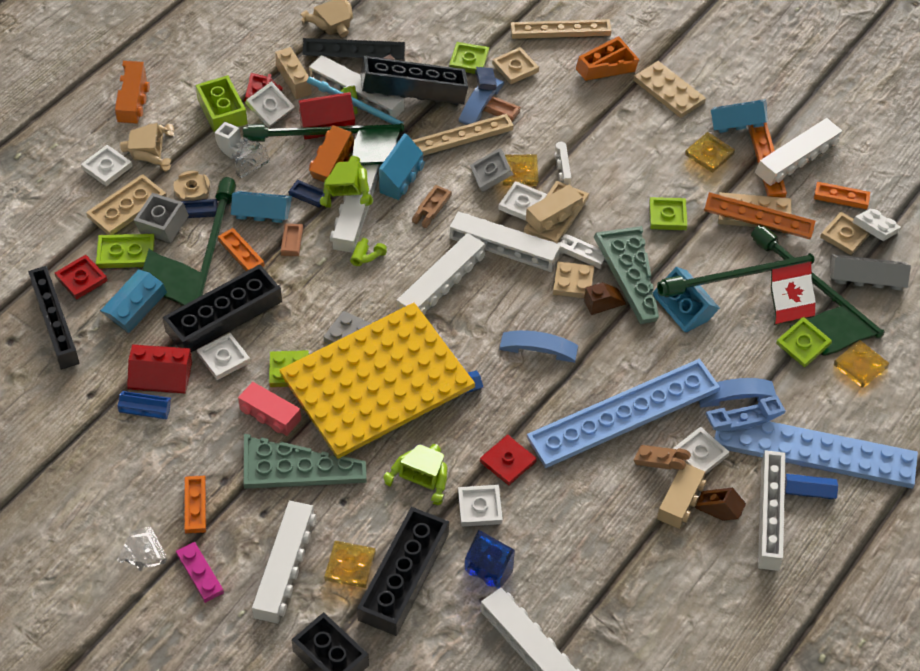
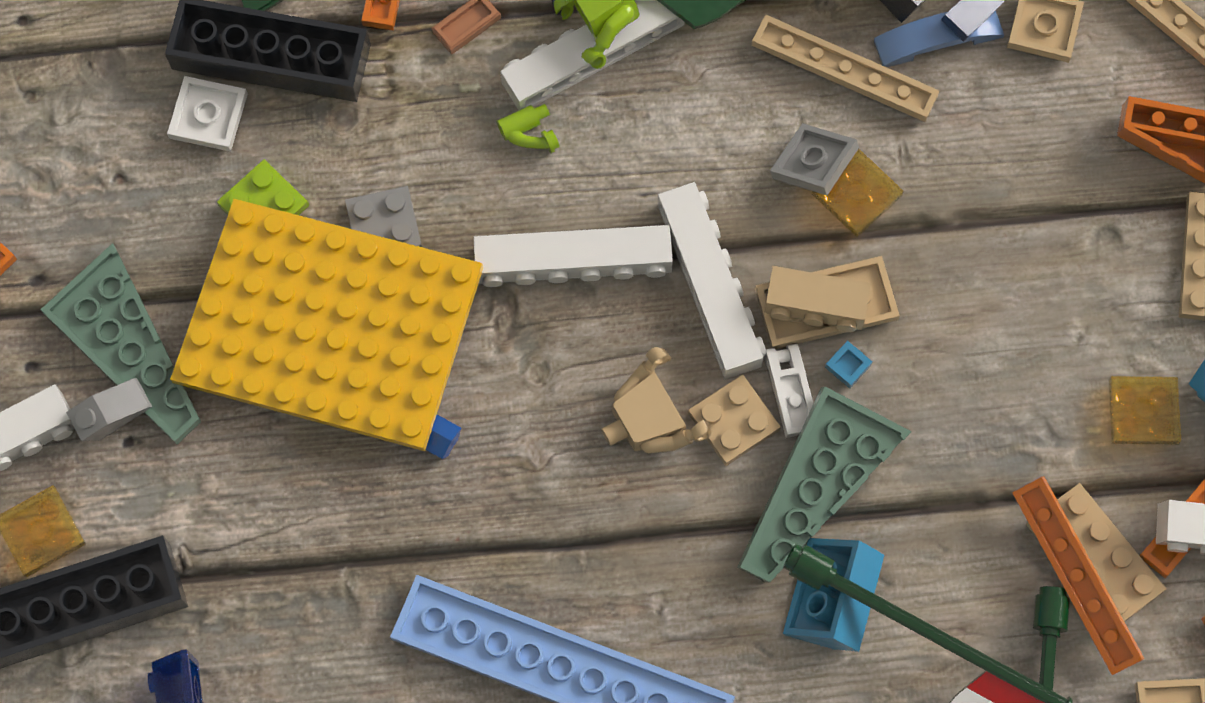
camera: 50 degrees right, 20 degrees up
blue piece [117,391,171,419] -> none
red slope [127,344,193,394] -> none
coral brick [238,381,301,436] -> none
dark azure slope [379,133,425,200] -> none
lime torso [383,444,448,505] -> none
medium nougat hinge [412,185,452,228] -> none
white plate [458,485,503,527] -> none
red plate [480,434,537,486] -> none
nougat tile [483,96,521,122] -> none
white plate [499,181,547,221] -> none
medium blue slope [499,330,578,363] -> none
white plate [555,142,571,185] -> none
reddish brown slope [584,282,626,315] -> none
lime plate [649,197,687,230] -> none
none -> light grey slope [66,378,152,441]
none -> tan torso [601,347,711,454]
none -> dark azure plate [825,340,873,388]

